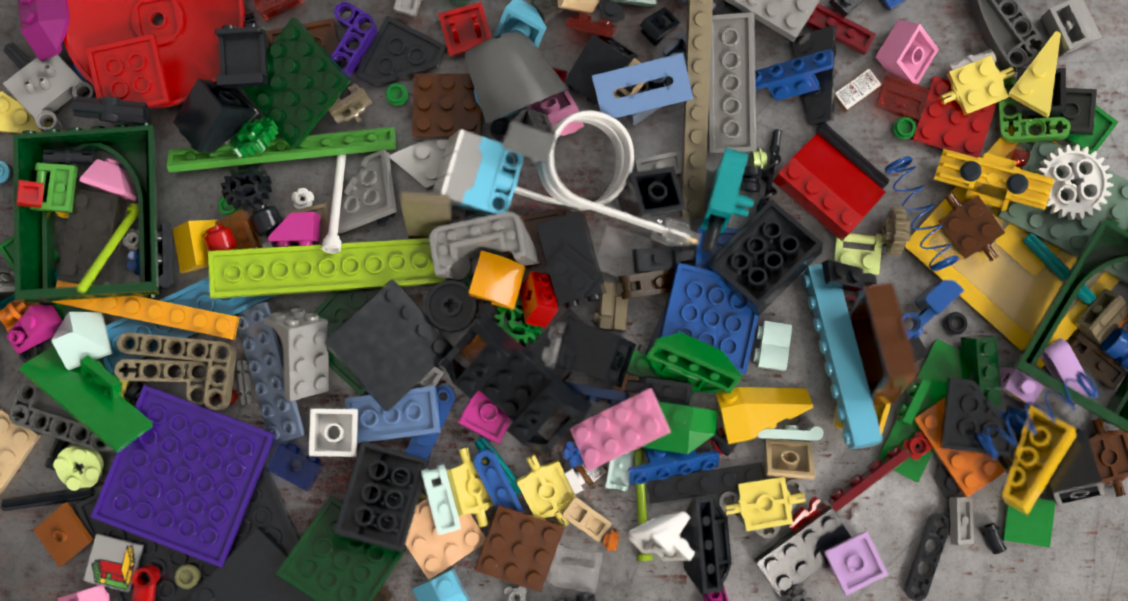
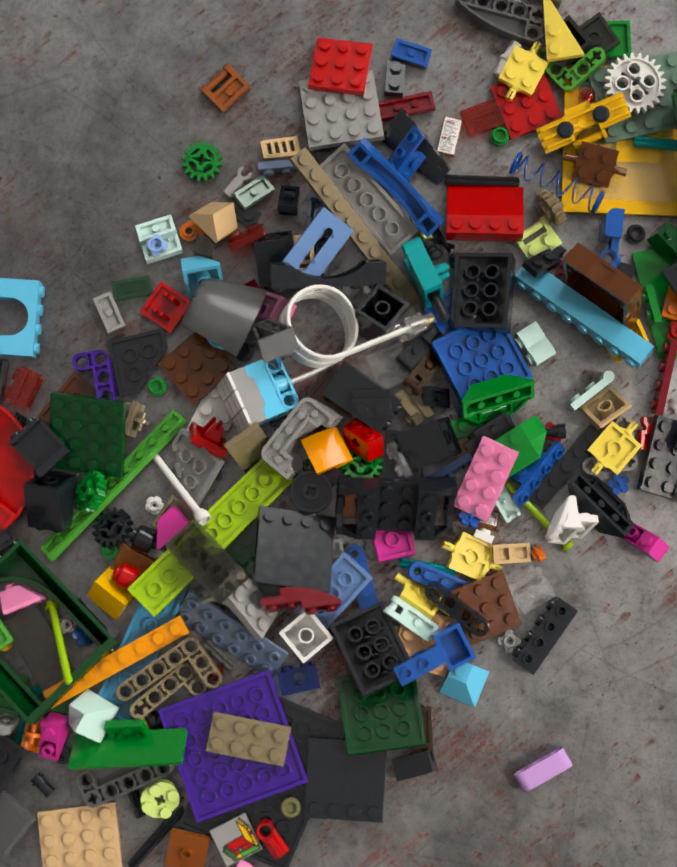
camera: 45 degrees left, 0 degrees up
yellow wedge [716,387,813,444] -> none
bright pink slope [876,20,939,87] -> none
none -> clear smoke brick [165,518,249,605]
none -> red plate [189,416,228,458]
none -> dark tan plate [206,711,291,767]
none -> dark red slope [260,587,341,615]
none -> black arch [268,259,386,292]
none -> blue arch [347,137,444,238]
none -> blue plate [392,622,476,686]
none -> black plate [422,386,450,409]
none -> black beam [425,581,489,637]
none -> blue plant [607,473,629,495]

